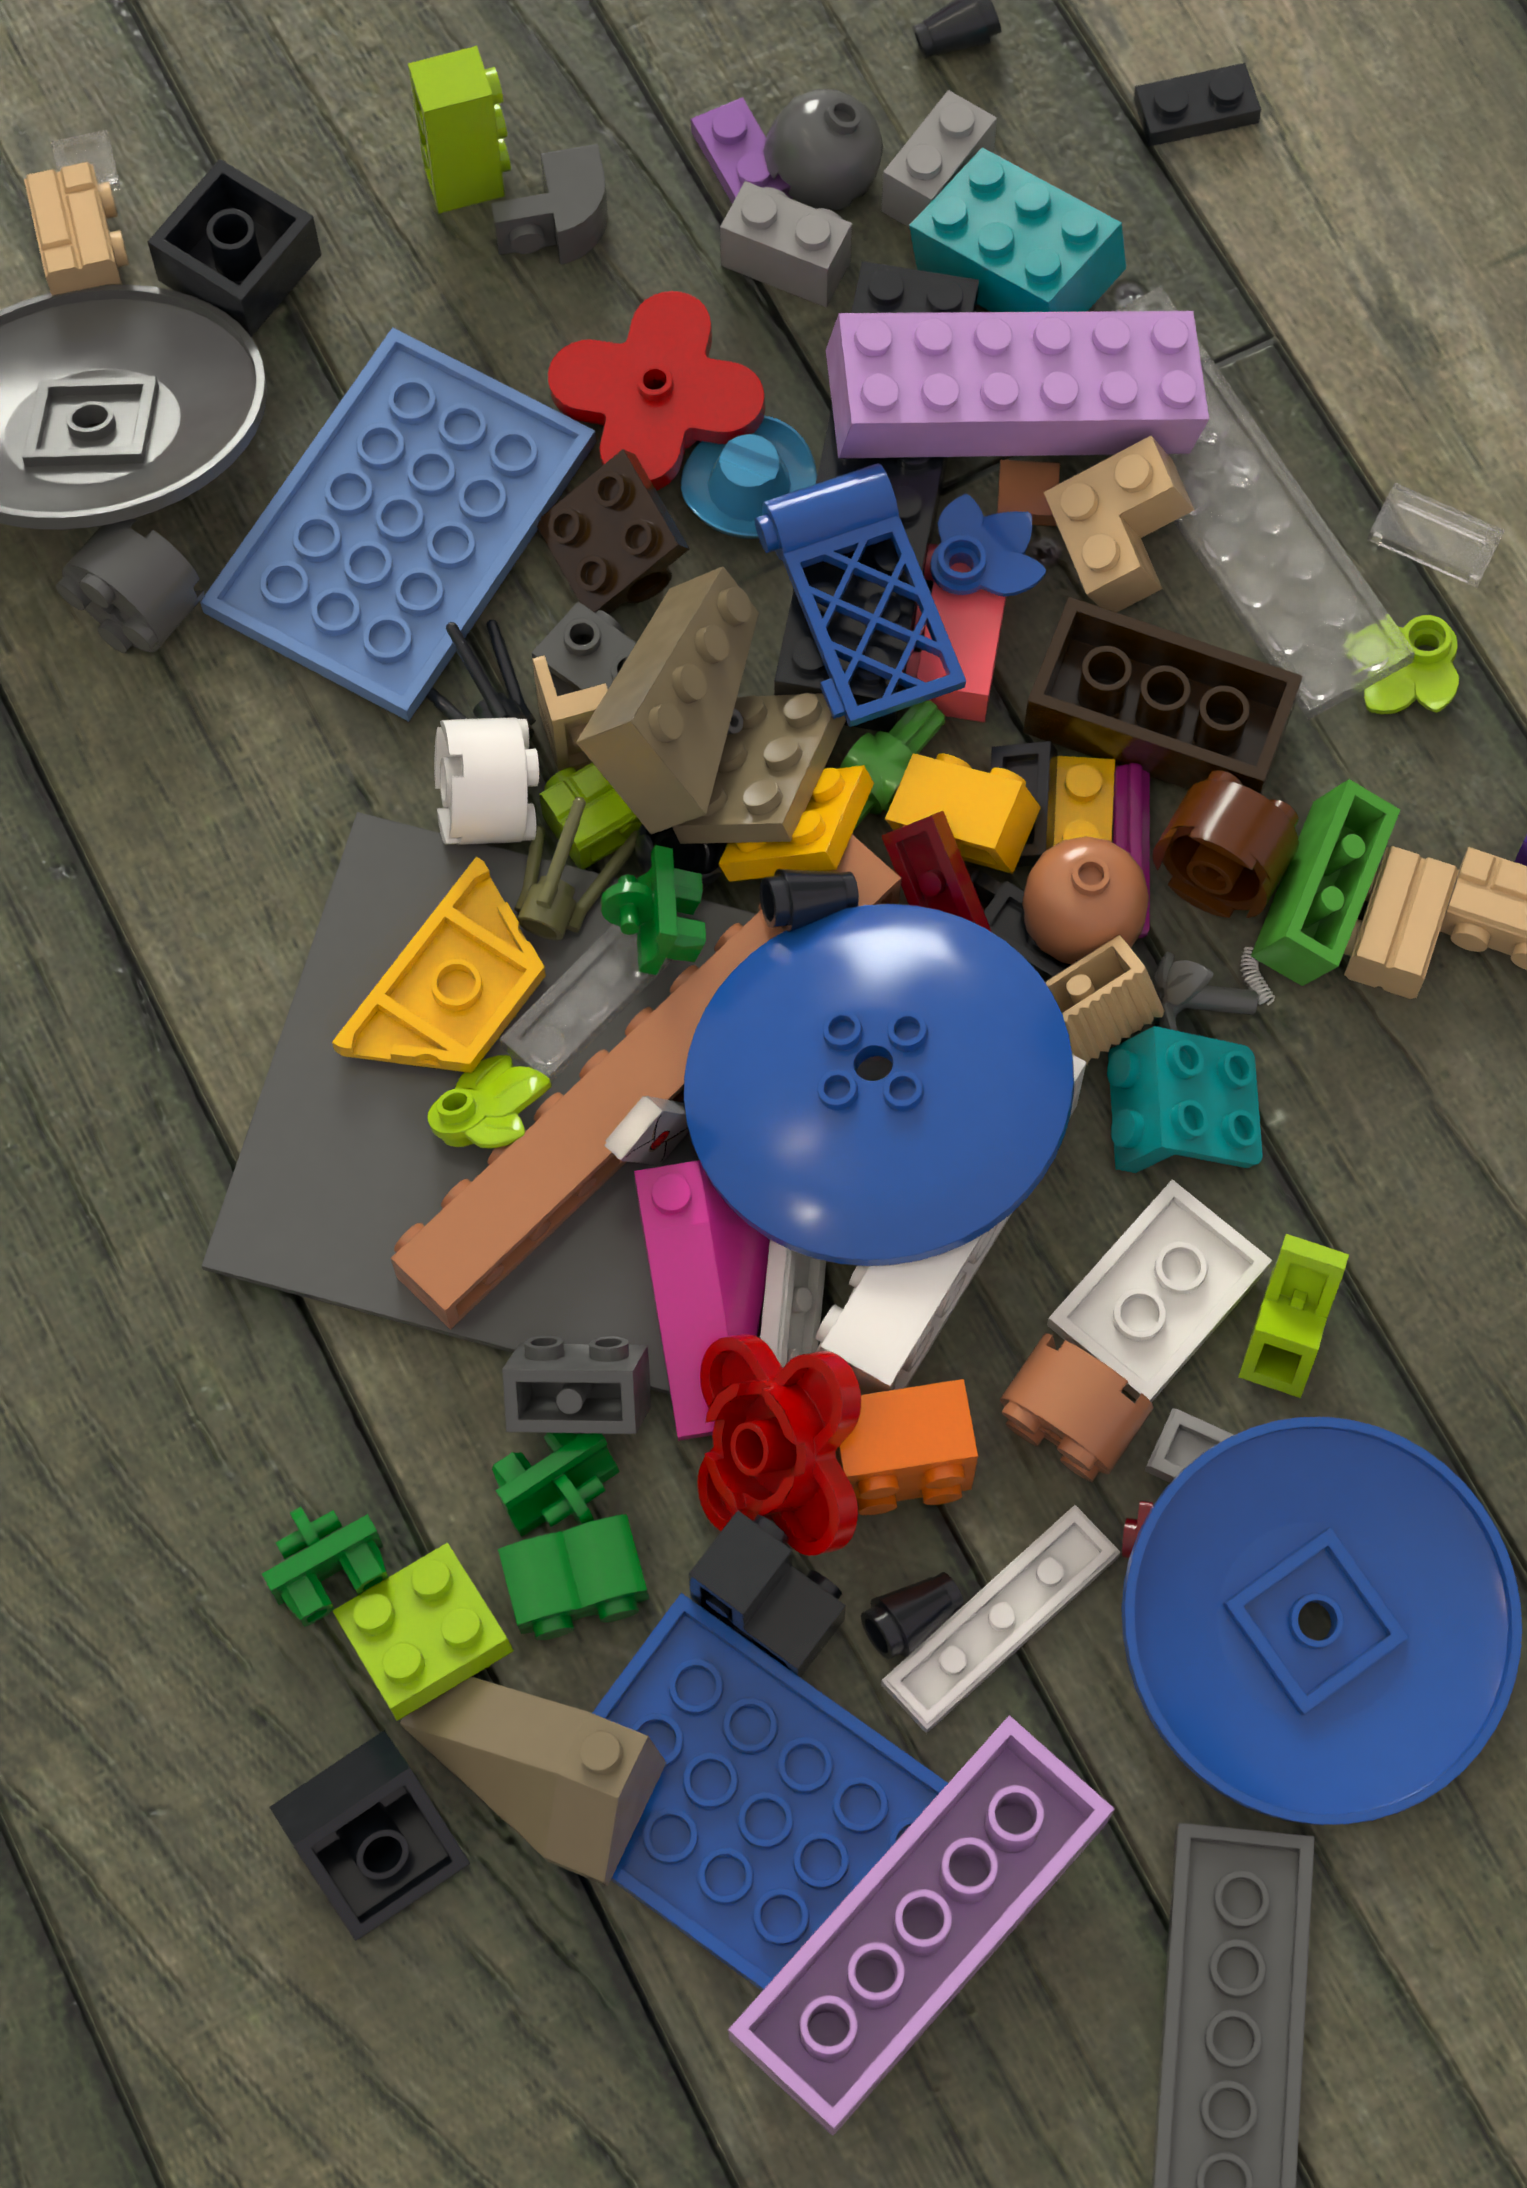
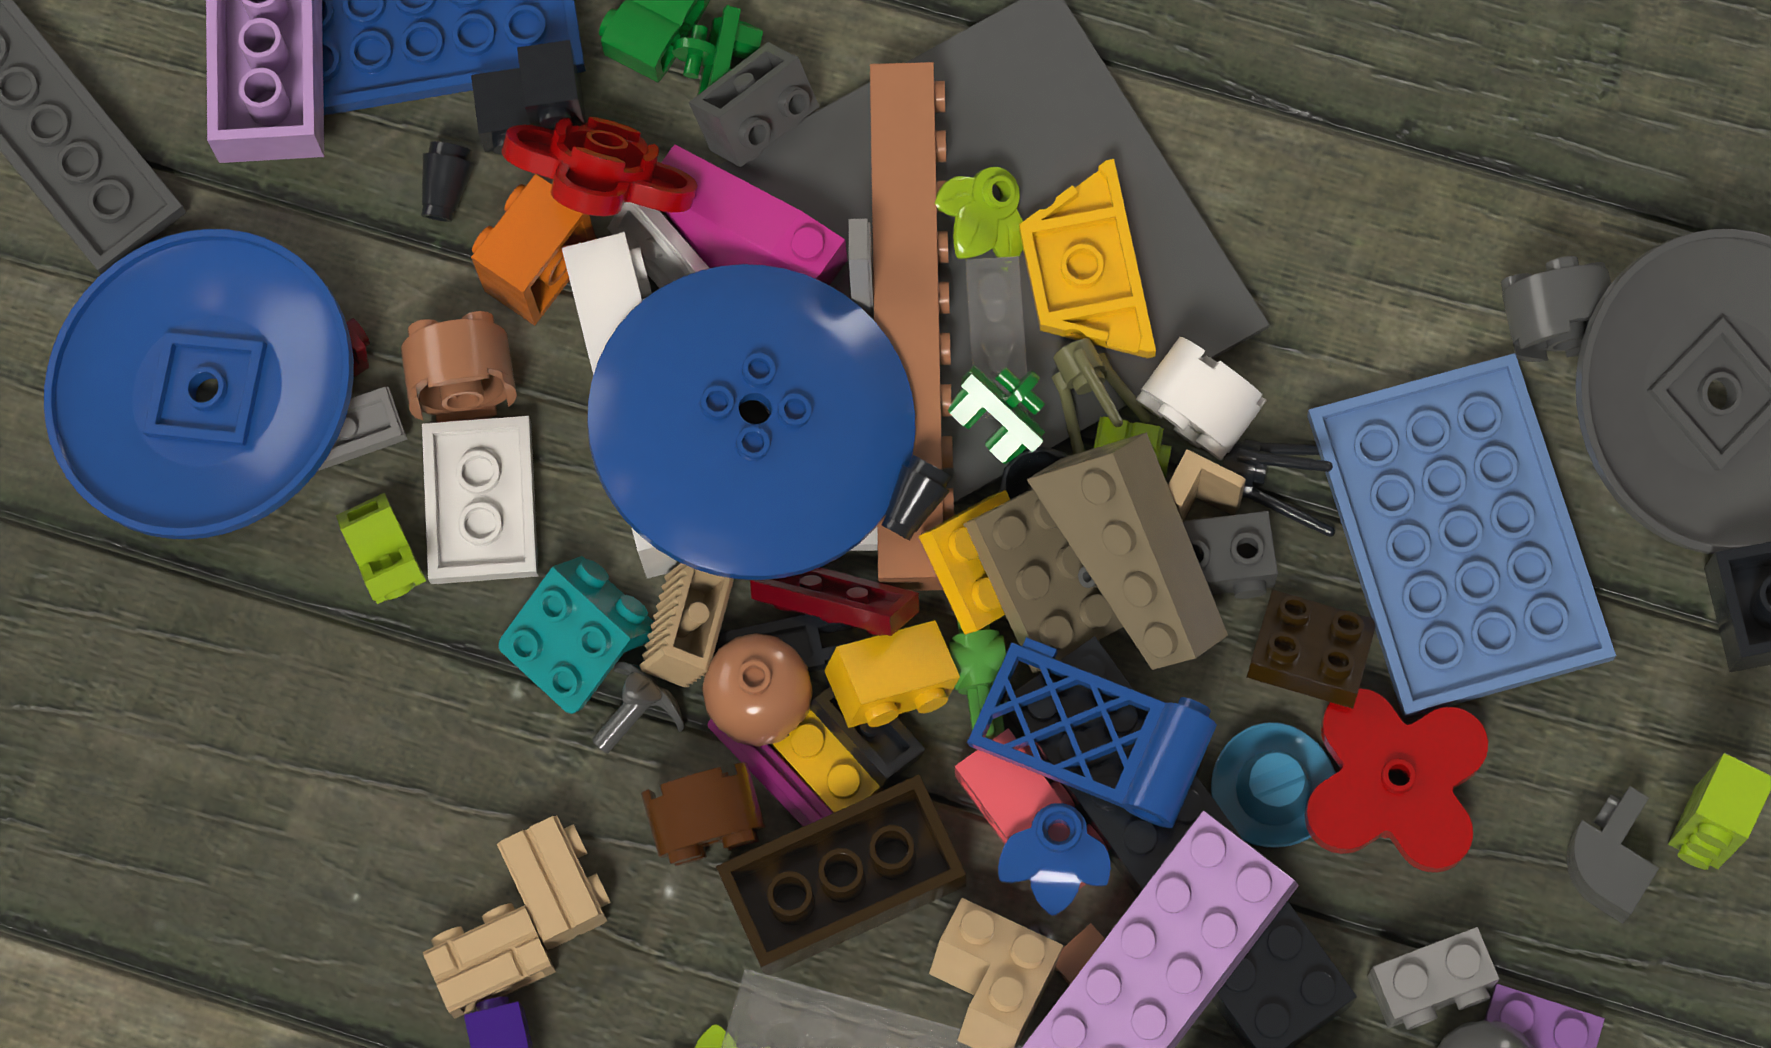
camera: 140 degrees right, 5 degrees up
white tile [881,1505,1121,1734] -> none
white leg [1240,947,1275,1006] -> none
bright green brick [1251,779,1400,986] -> none

